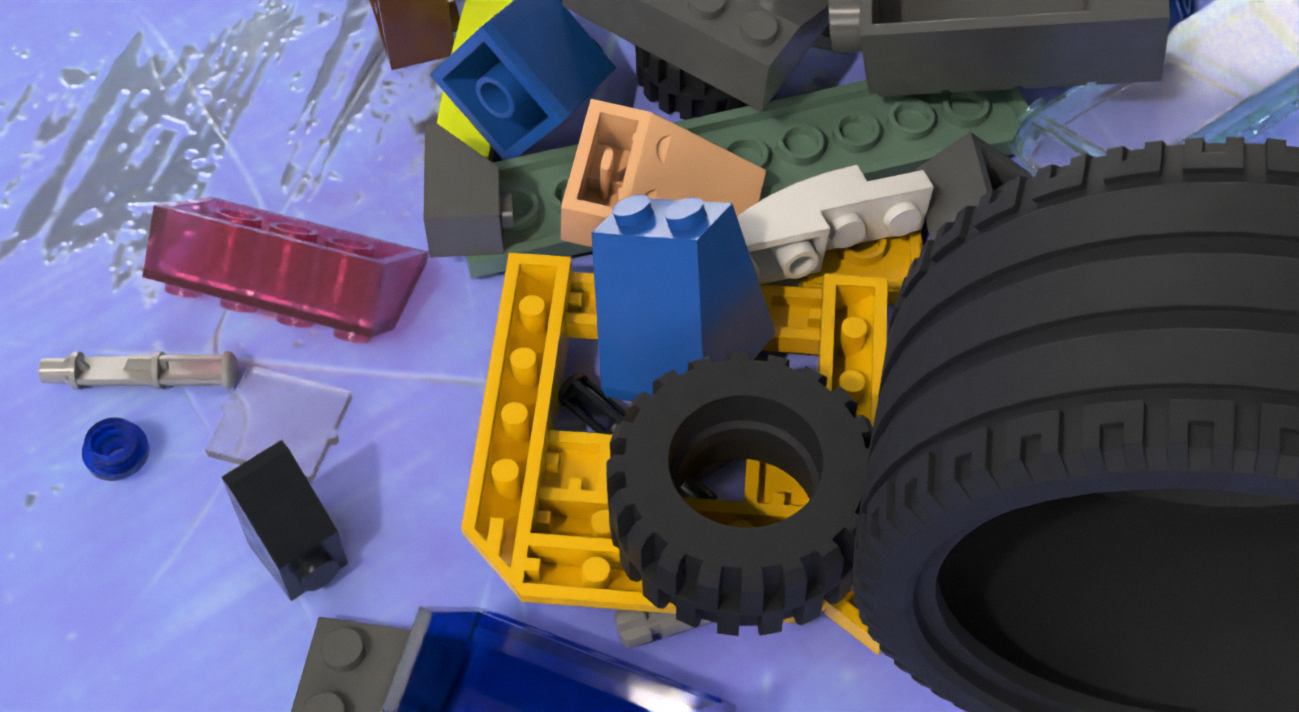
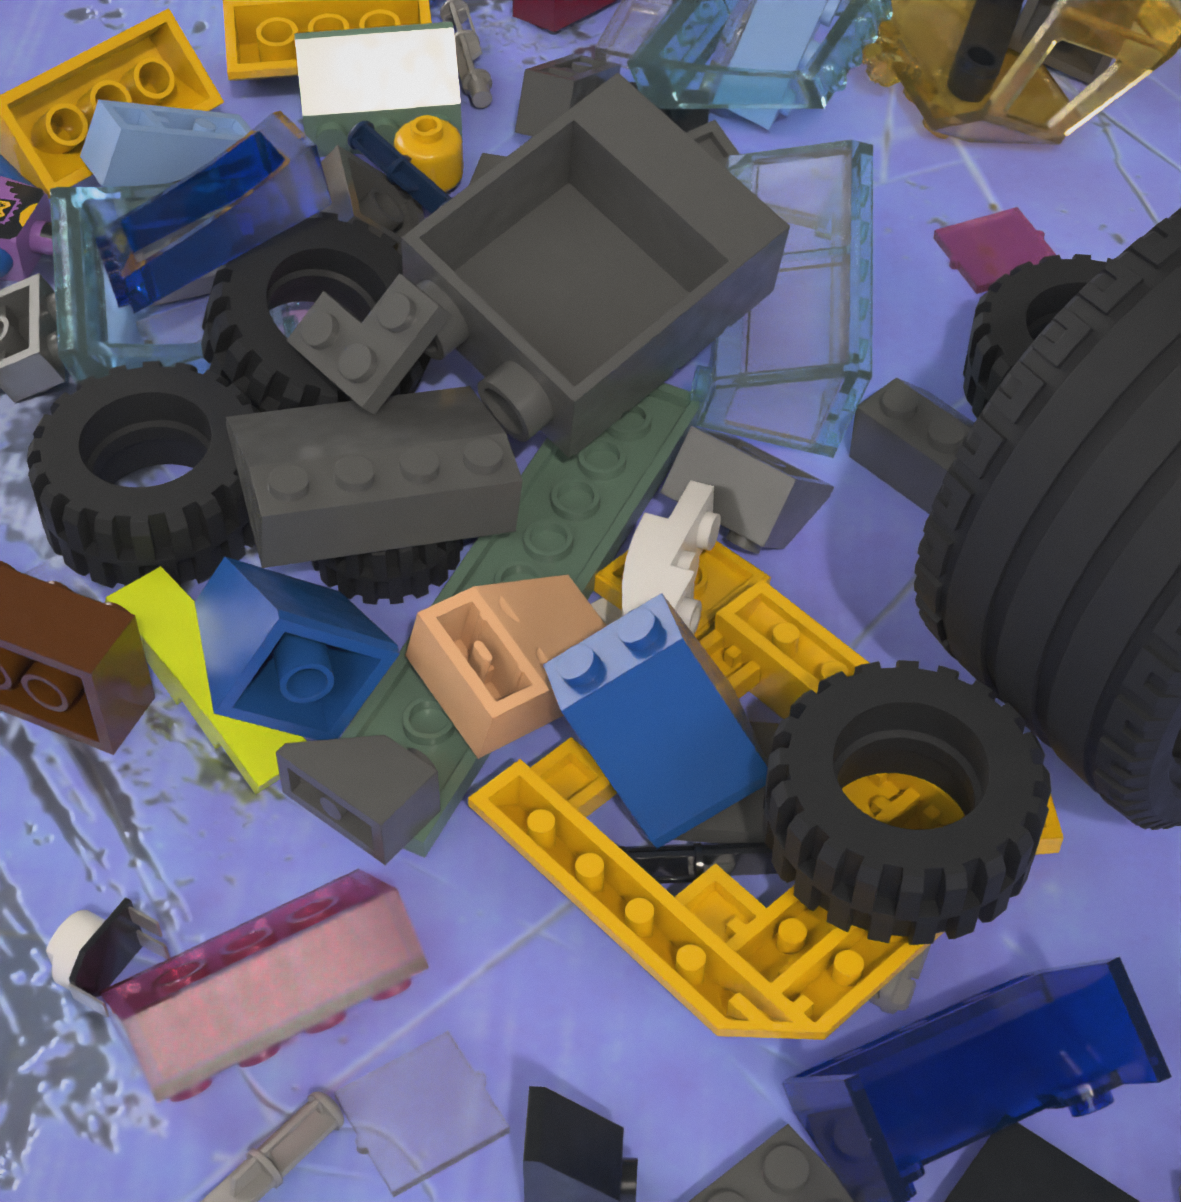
camera: 50 degrees left, 5 degrees down
none -> piece [46,897,170,1018]

